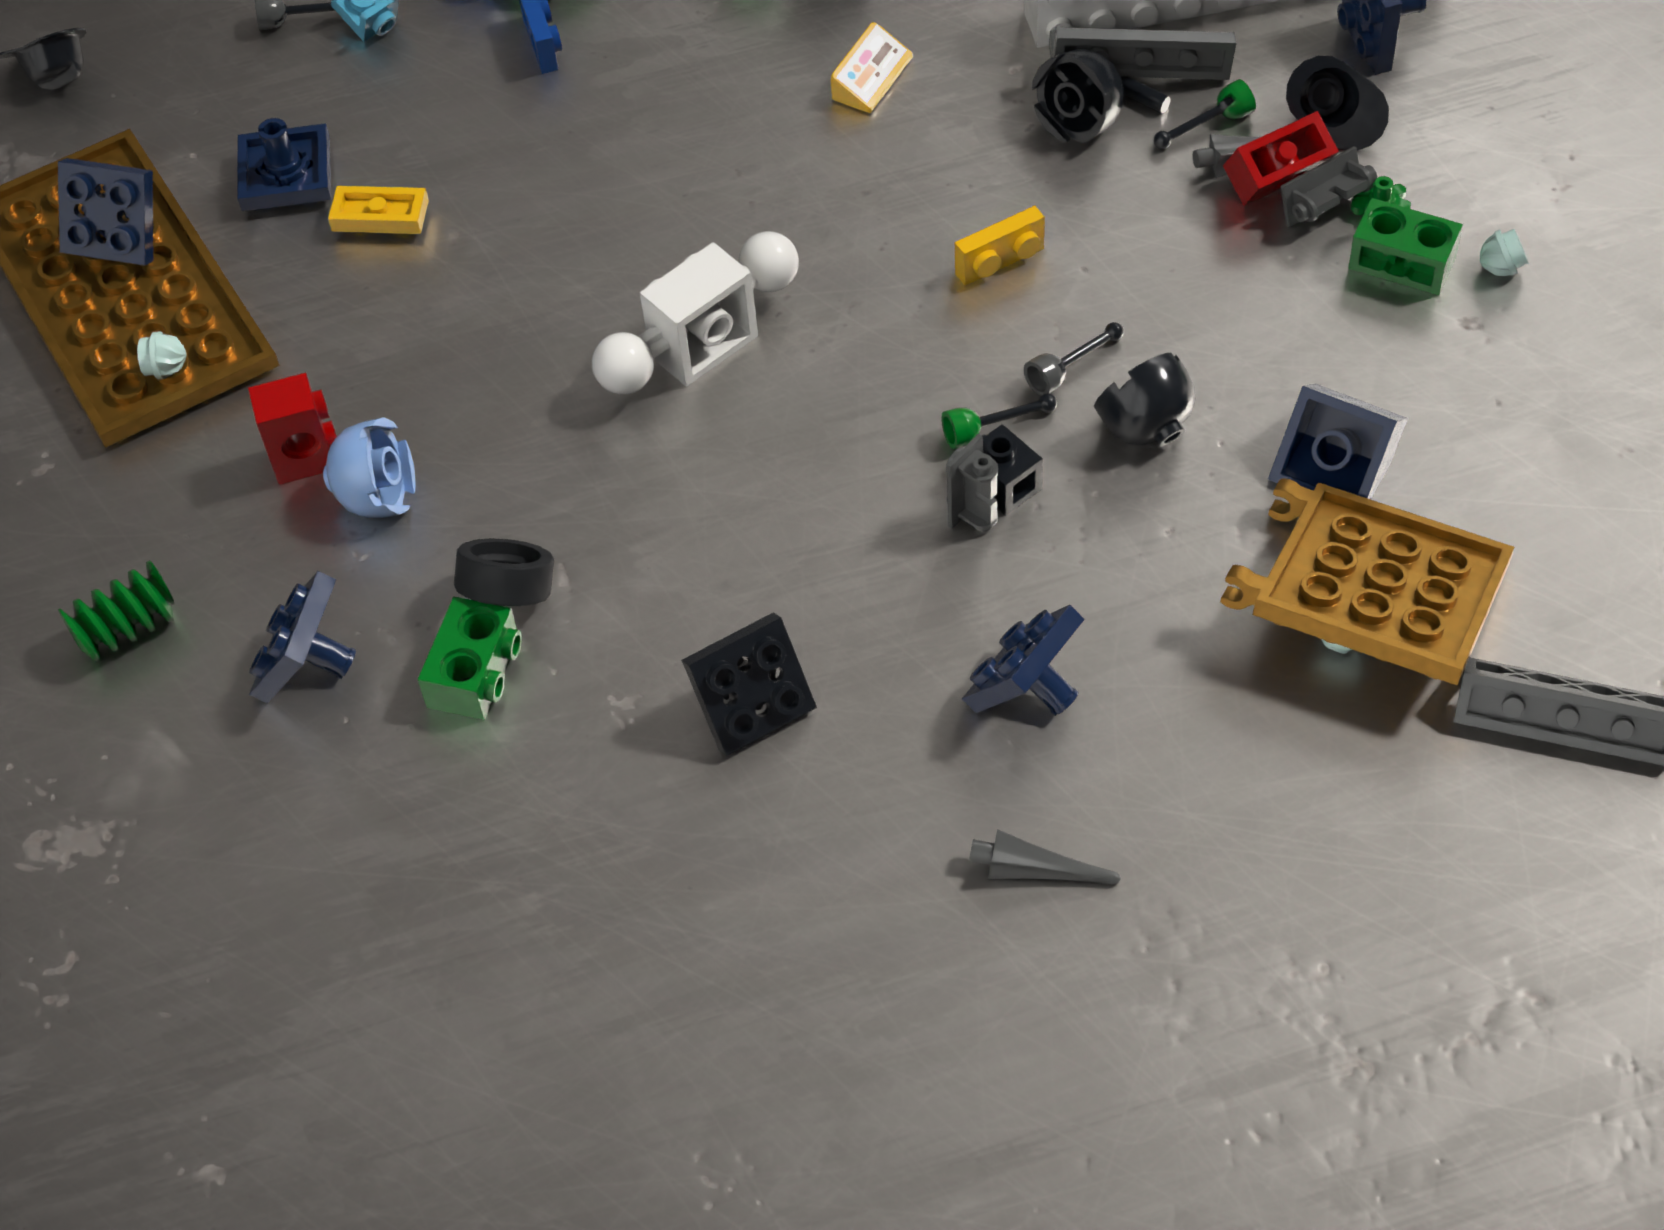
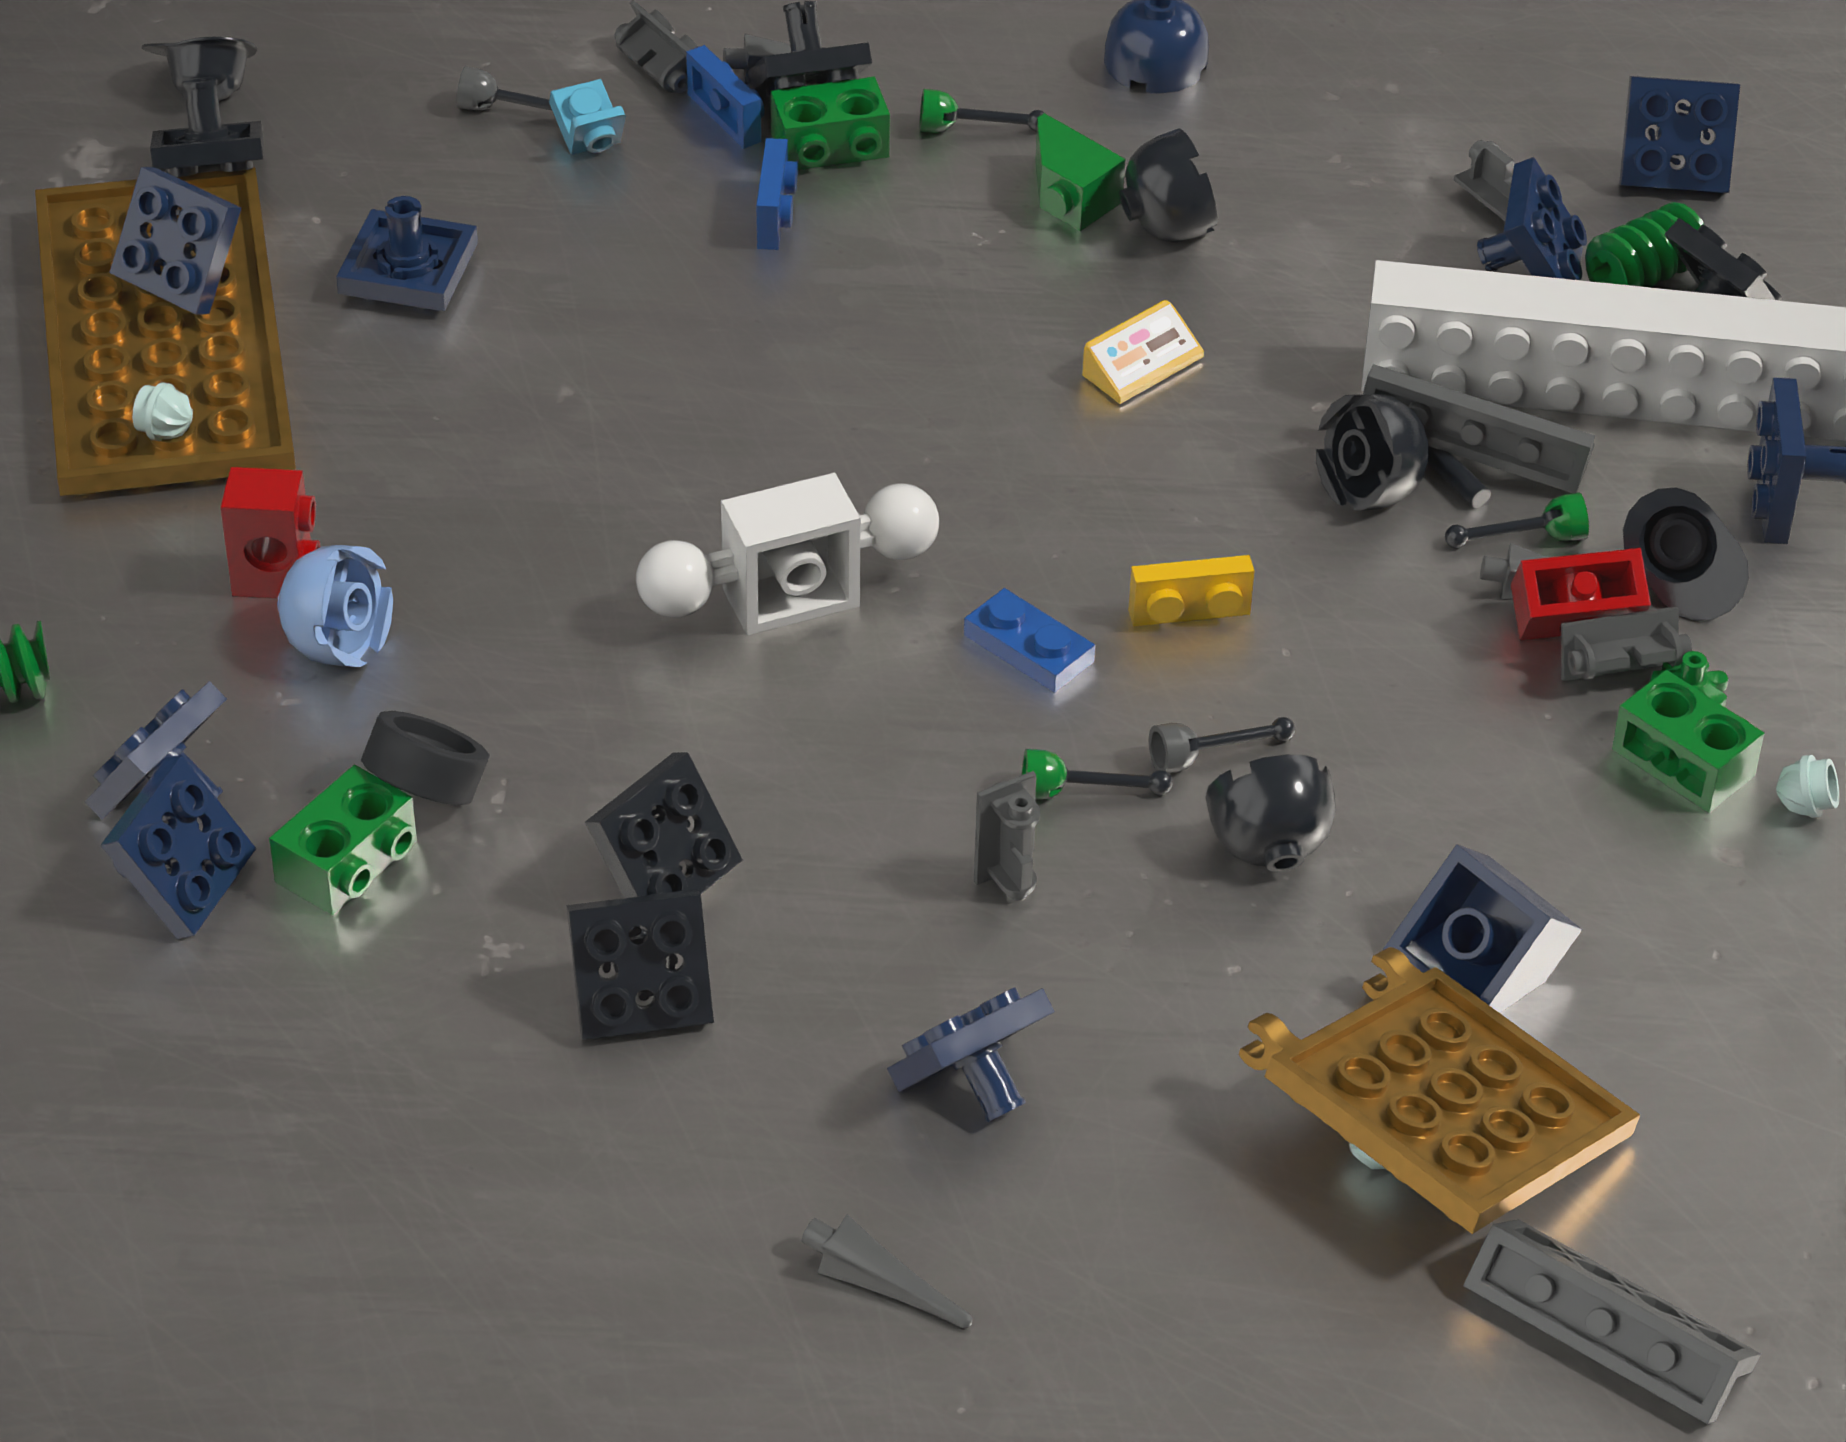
camera: 15 degrees right, 10 degrees down
yellow plate [328,186,429,234] -> none
black brick [982,424,1043,516] -> none
none -> dark blue plate [100,755,257,939]
none -> black plate [150,77,264,177]
none -> black plate [585,752,743,929]
none -> blue plate [964,588,1095,693]

